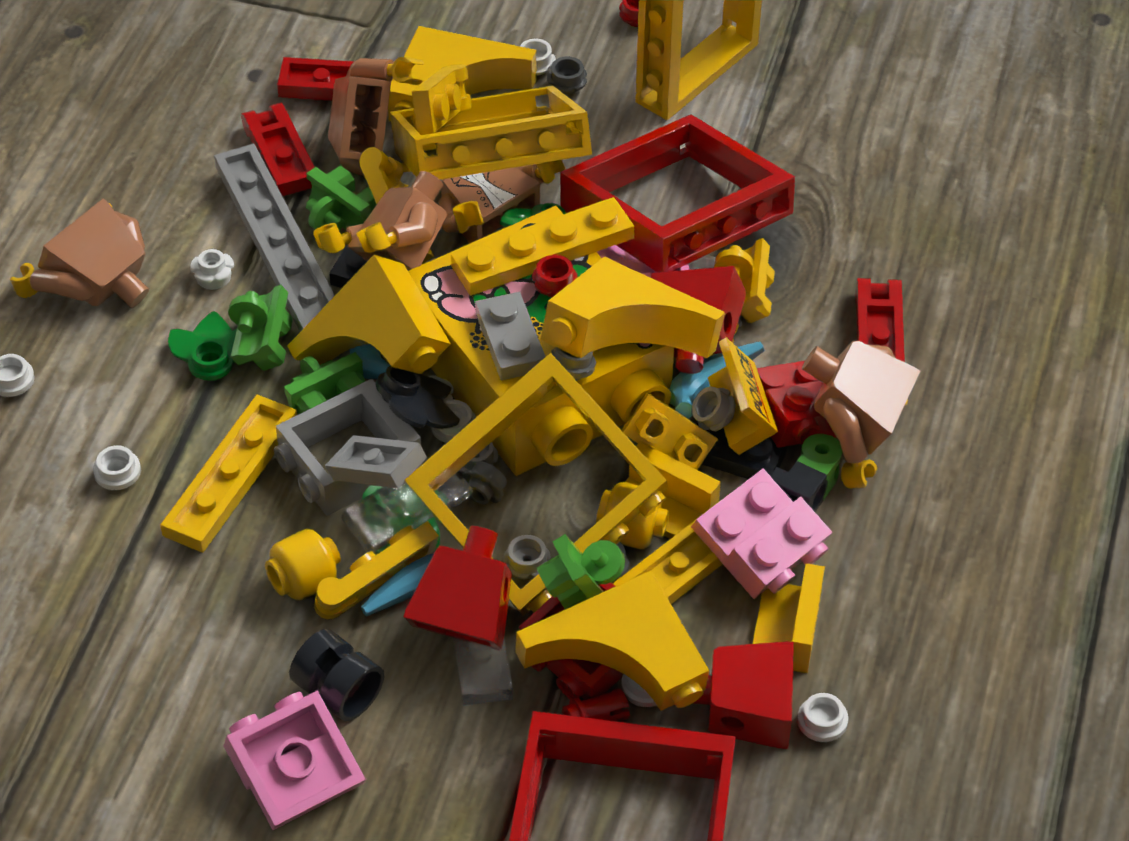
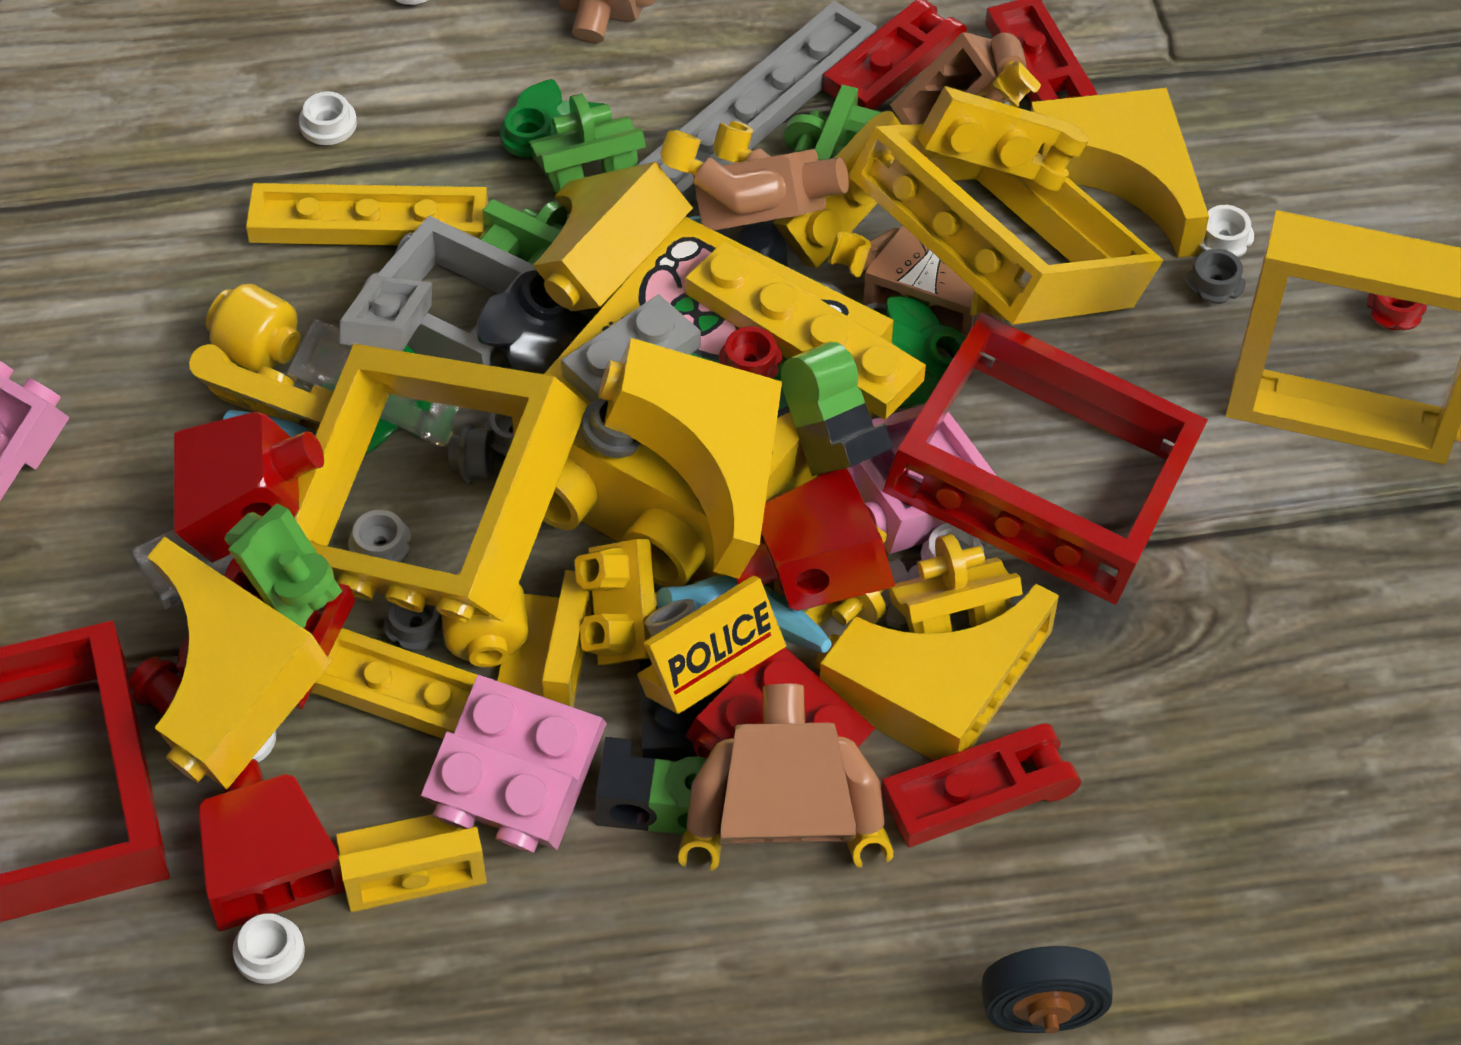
camera: 65 degrees right, 5 degrees up
white plate [190,249,234,290] -> none
black wheel [289,629,385,721] -> none
none -> leg [781,342,894,476]
none -> yellow arch [815,584,1059,761]
none -> black wheel [981,946,1113,1033]

